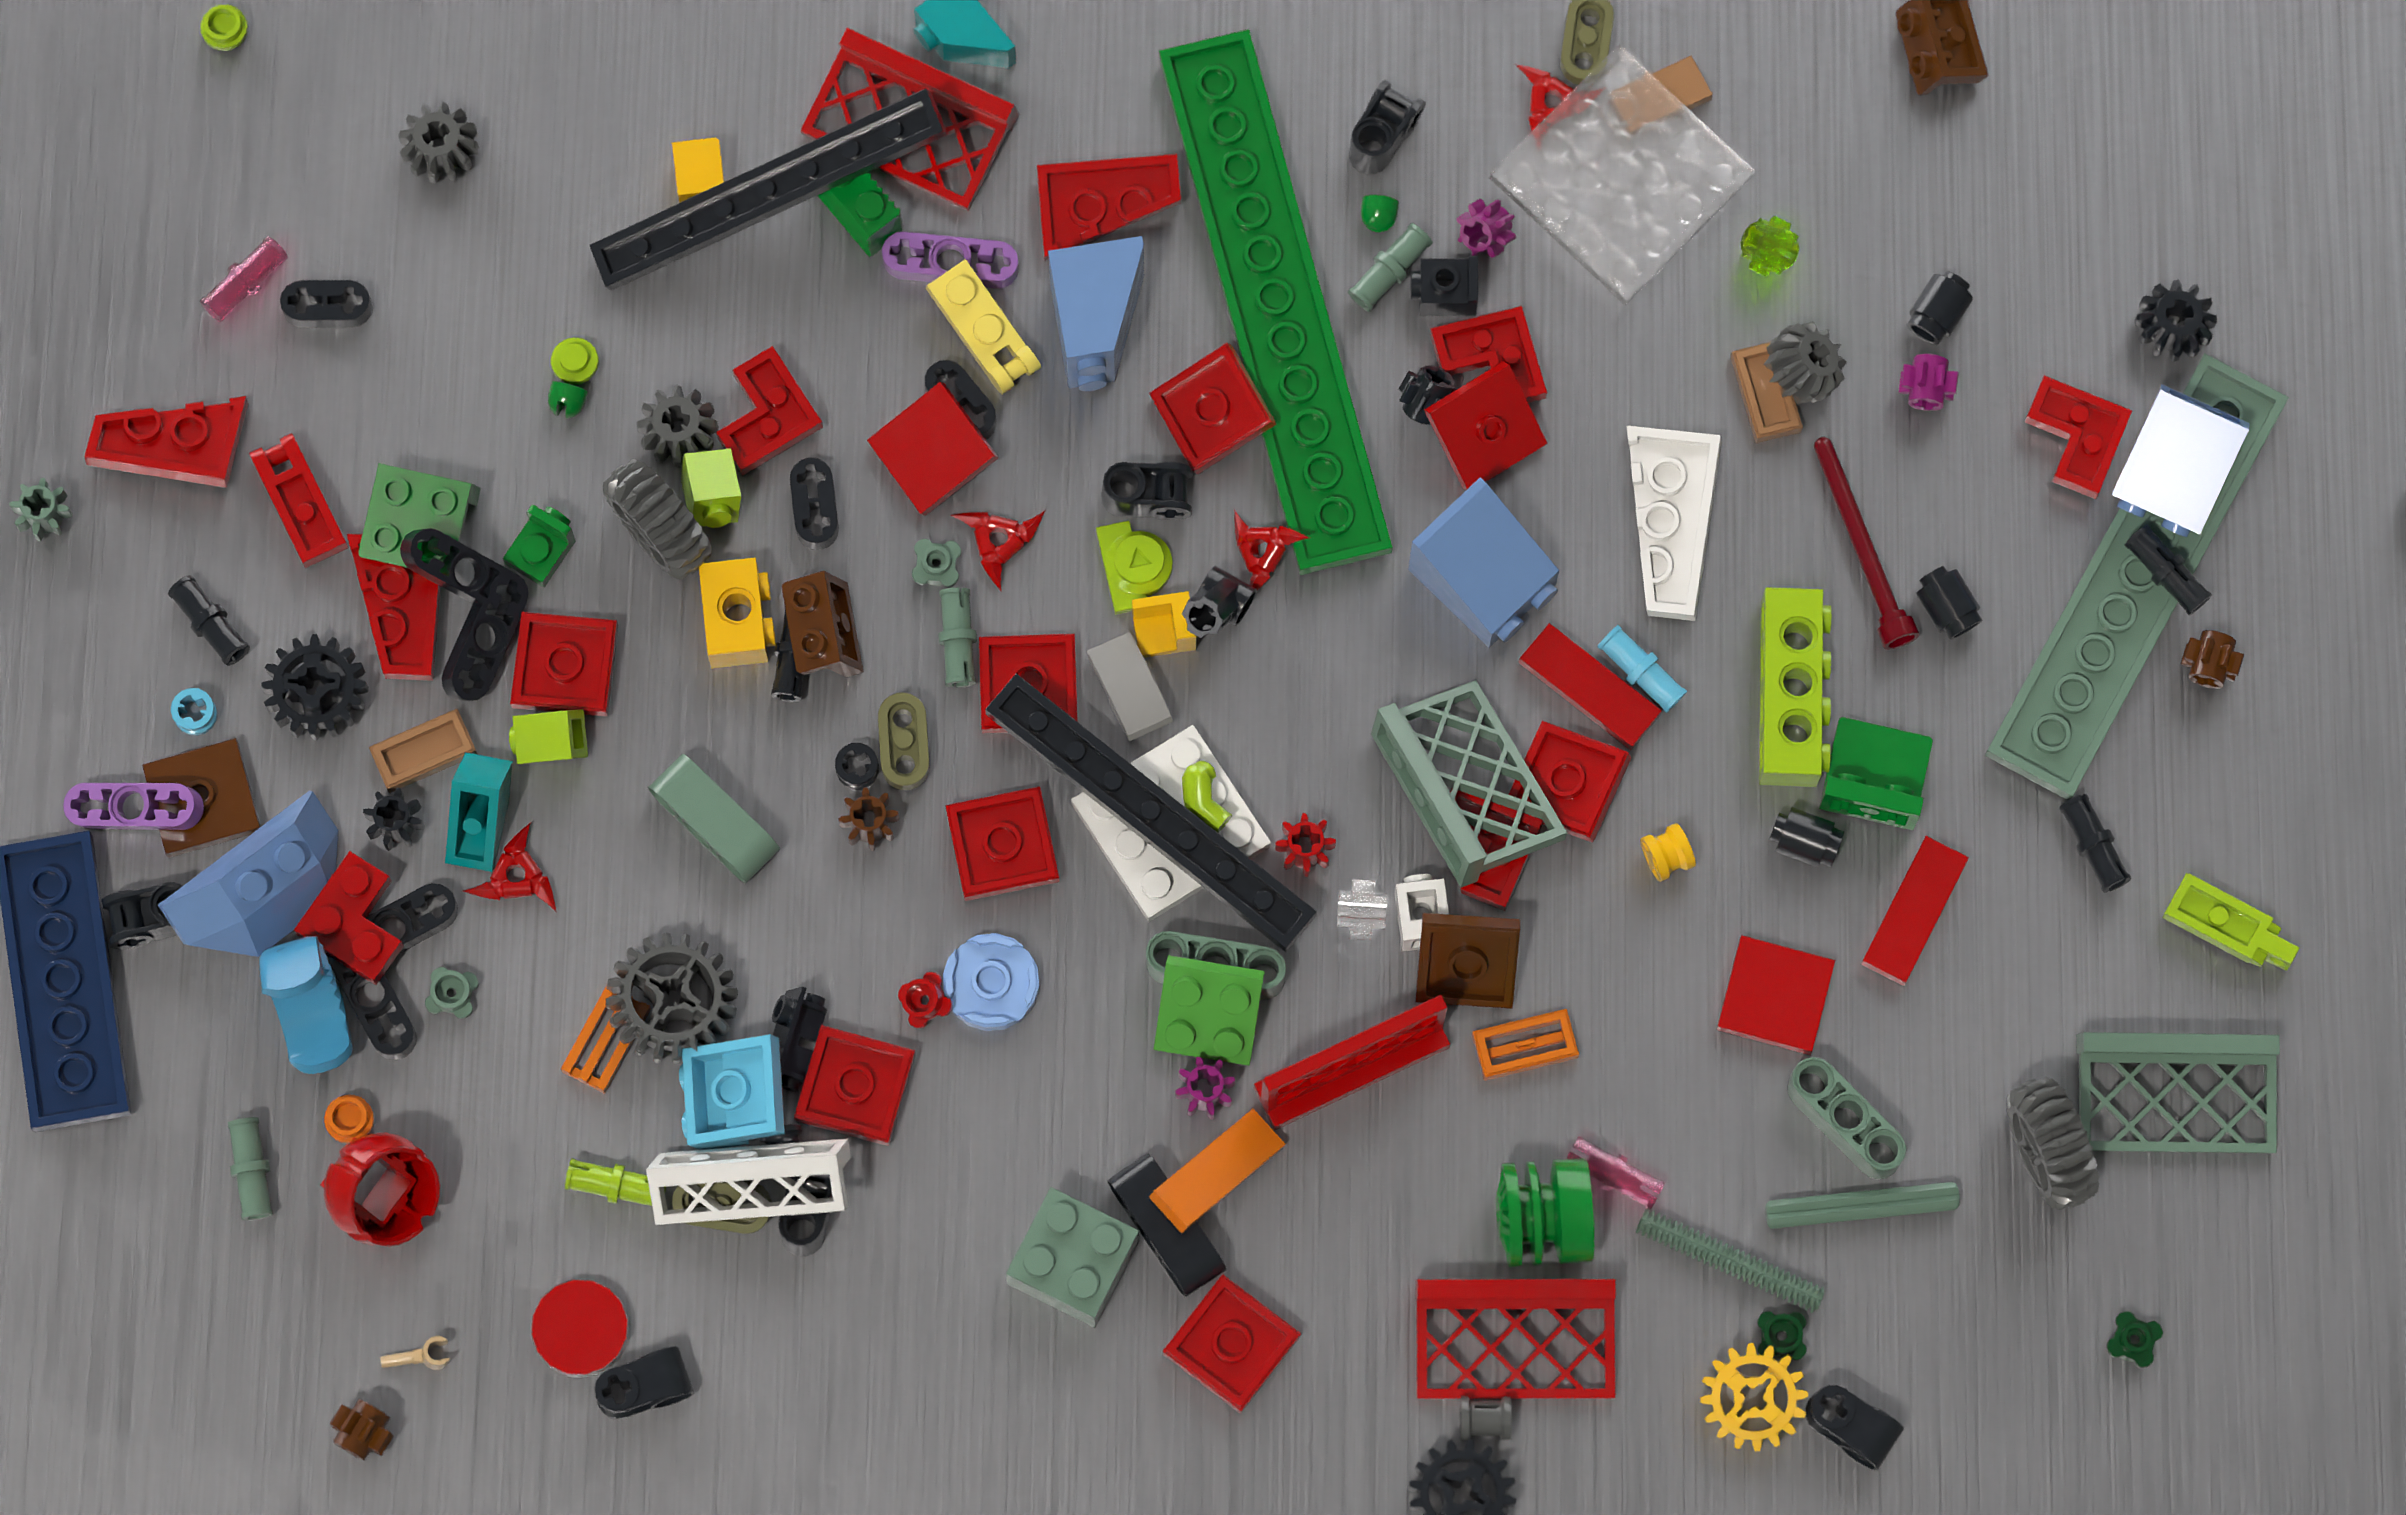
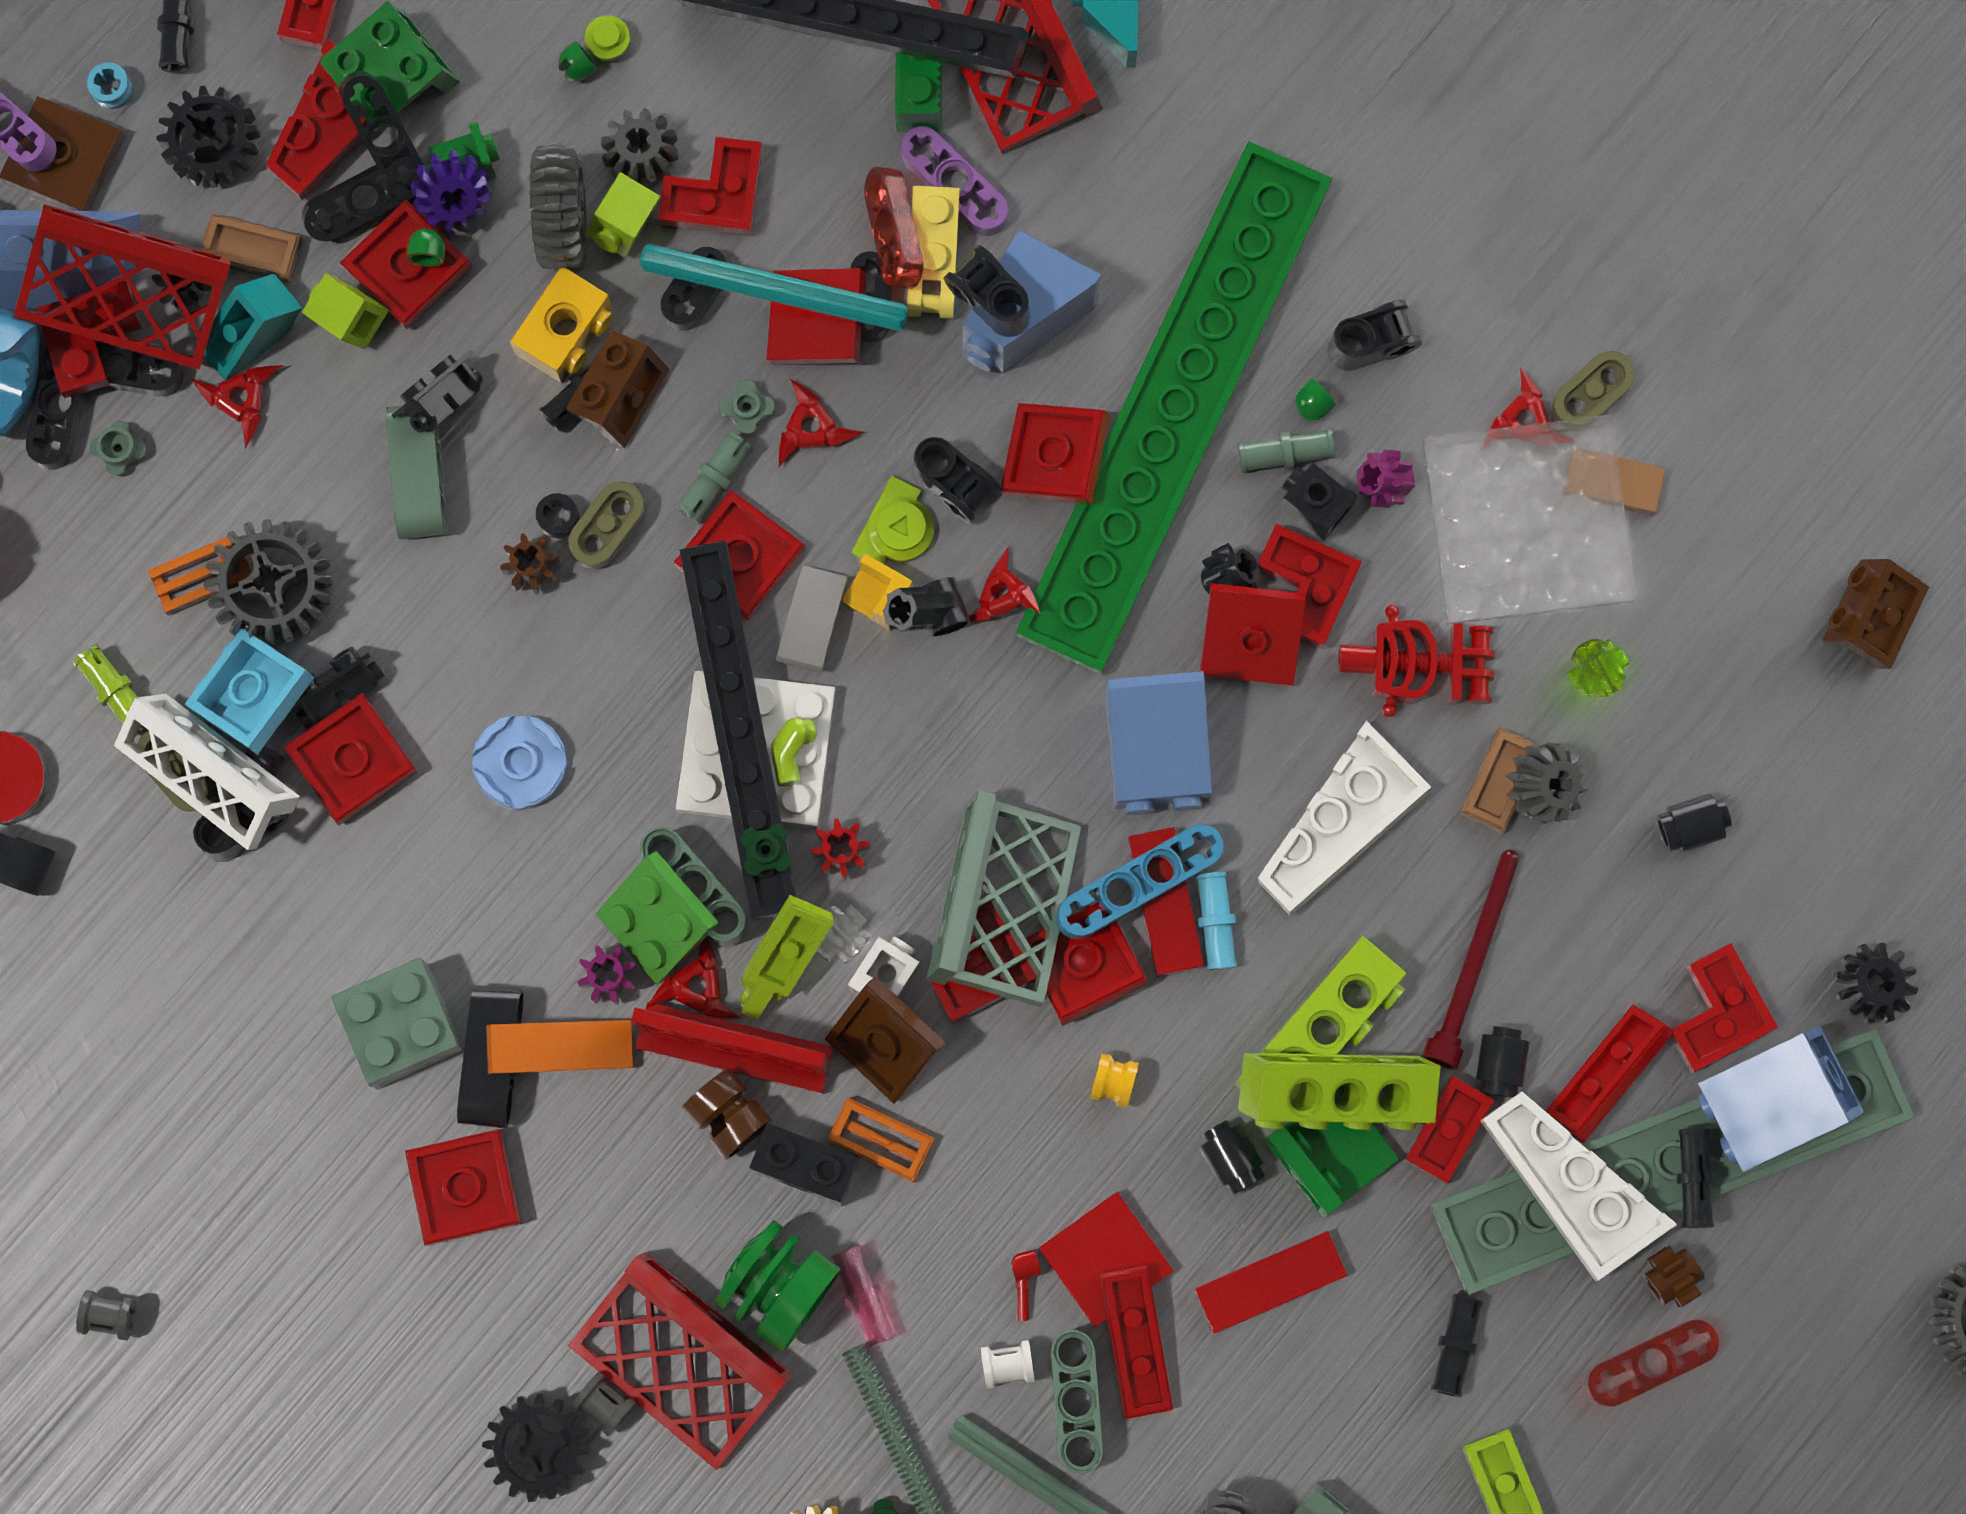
camera: 40 degrees right, 5 degrees up
red plate [898,972,953,1029] -> none
red plate [945,786,1060,901] -> none
red wing [1037,154,1181,261] -> none
magenta gear [1898,354,1959,411] -> none
none -> red fence [13,204,230,370]
none -> black hinge [391,350,483,433]
none -> green hinge [406,228,445,267]
none -> dark purple gear [411,149,491,232]
none -> teal axle [640,244,909,331]
none -> red piece [647,938,741,1018]
none -> reddish brown wheel [682,1068,773,1161]
none -> lime hinge [739,895,834,1020]
none -> dark green plate [740,824,792,876]
none -> black brick [749,1123,859,1206]
none -> clear red beam [864,167,924,289]
none -> black piece [943,245,1030,337]
none -> white bush [981,1339,1035,1390]
none -> red hand [1011,1250,1041,1321]
none -> dark azure beam [1056,824,1224,940]
none -> red tile [1098,1264,1173,1419]
none -> lime brick [1238,1053,1441,1130]
none -> red torso [1338,605,1495,717]
none -> red plate [1403,1076,1494,1185]
none -> white wing [1481,1092,1677,1281]
none -> red tile [1545,1004,1673,1144]
none -> clear red beam [1584,1320,1719,1407]

